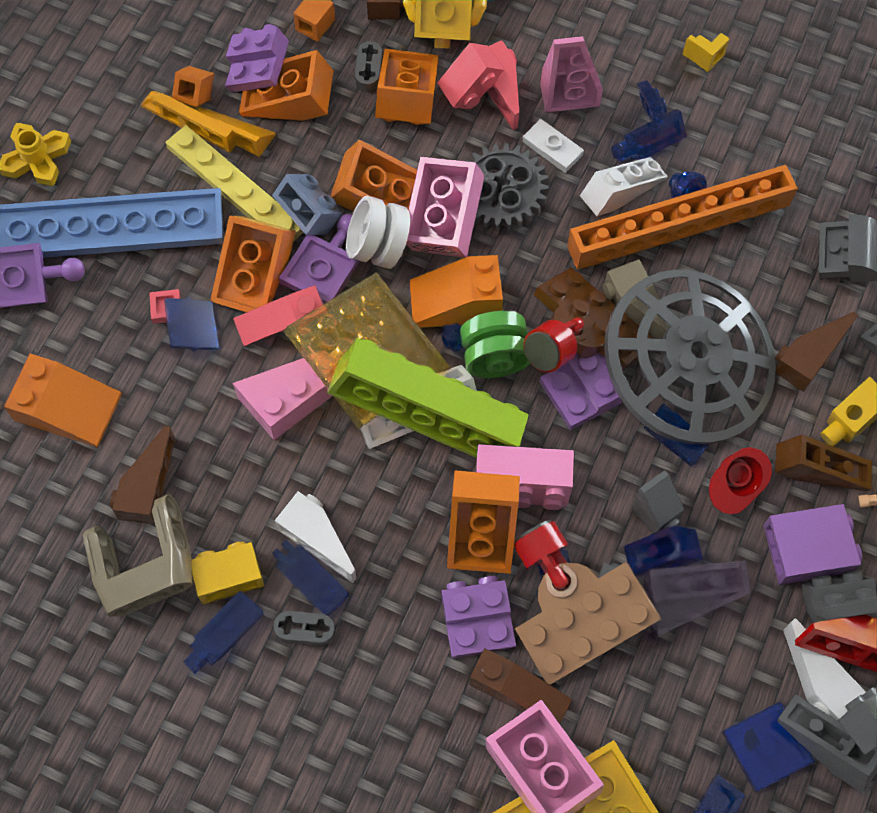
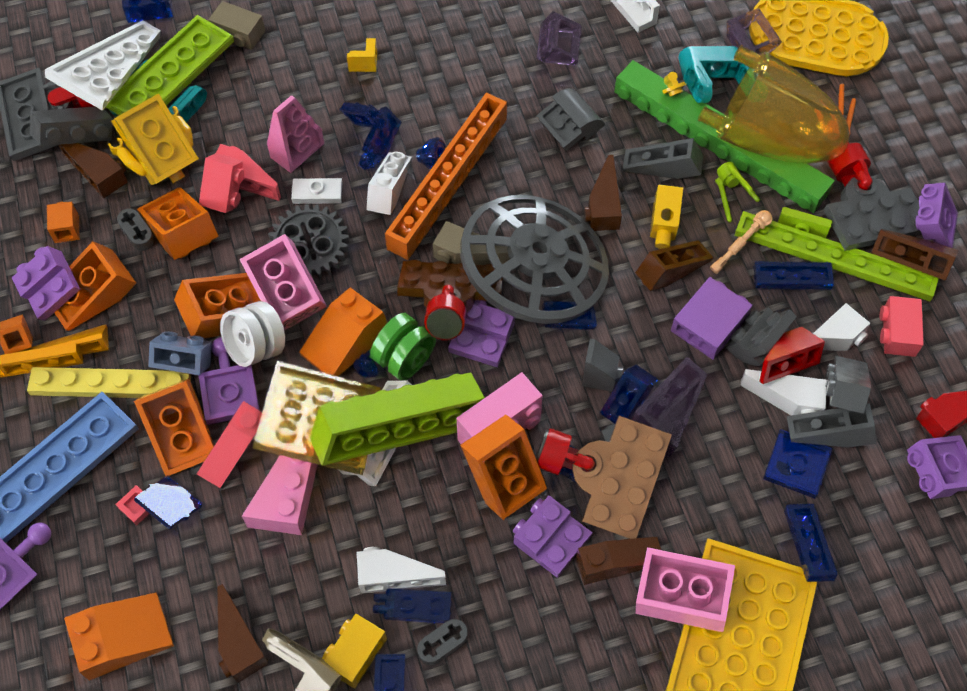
camera: 40 degrees left, 5 degrees down
red piece [709,447,772,514] -> none

